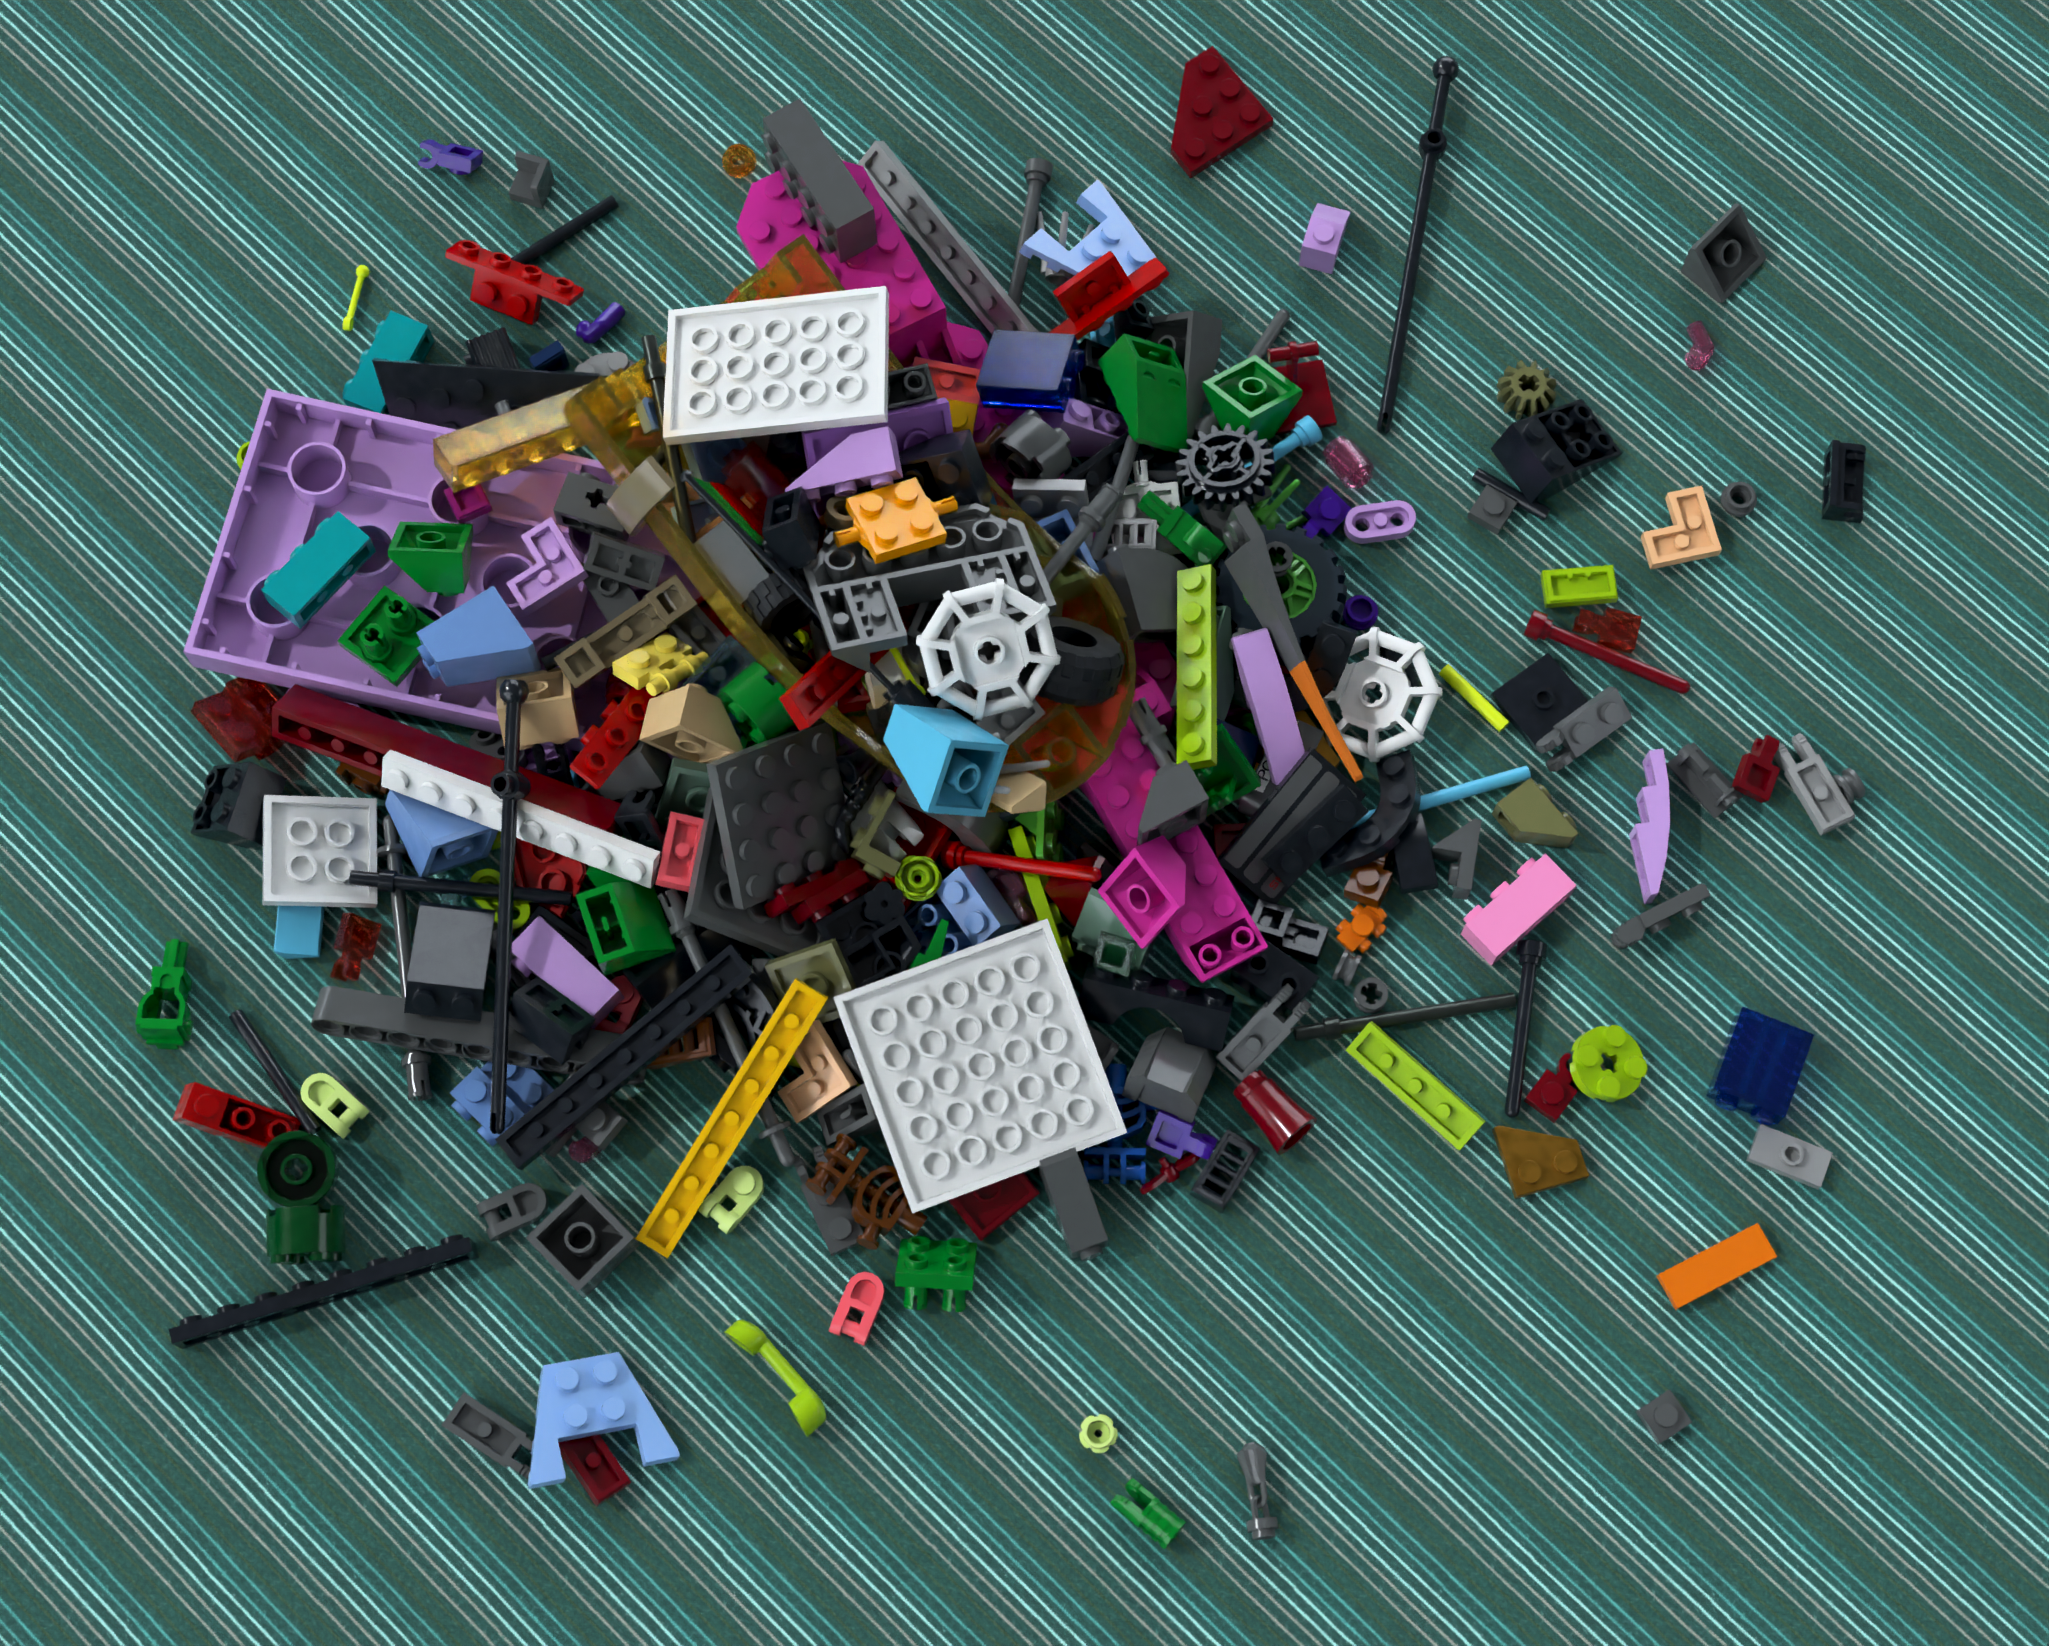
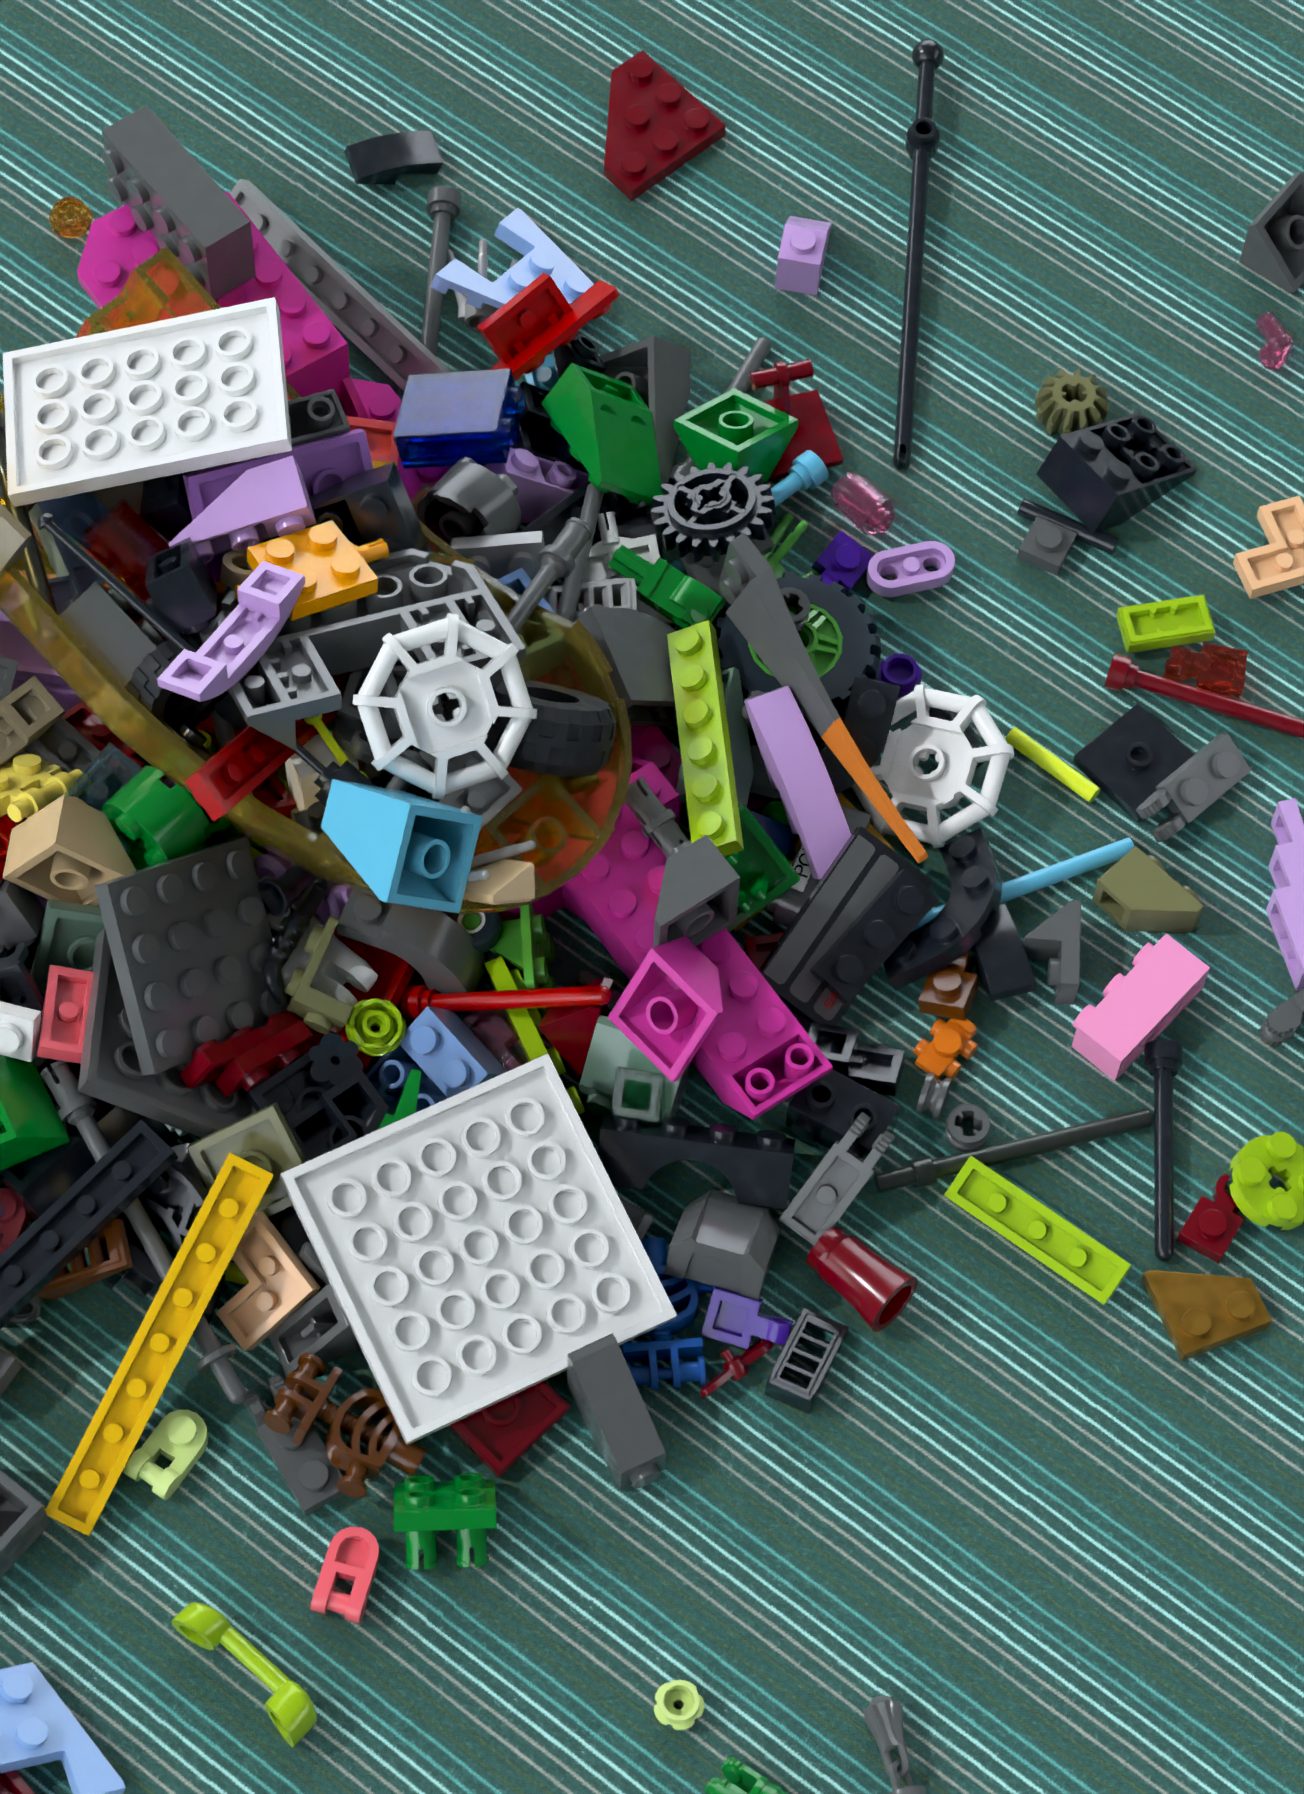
camera: 10 degrees left, 10 degrees down
none -> lavender slope [157,561,305,702]
none -> black slope [344,131,443,185]

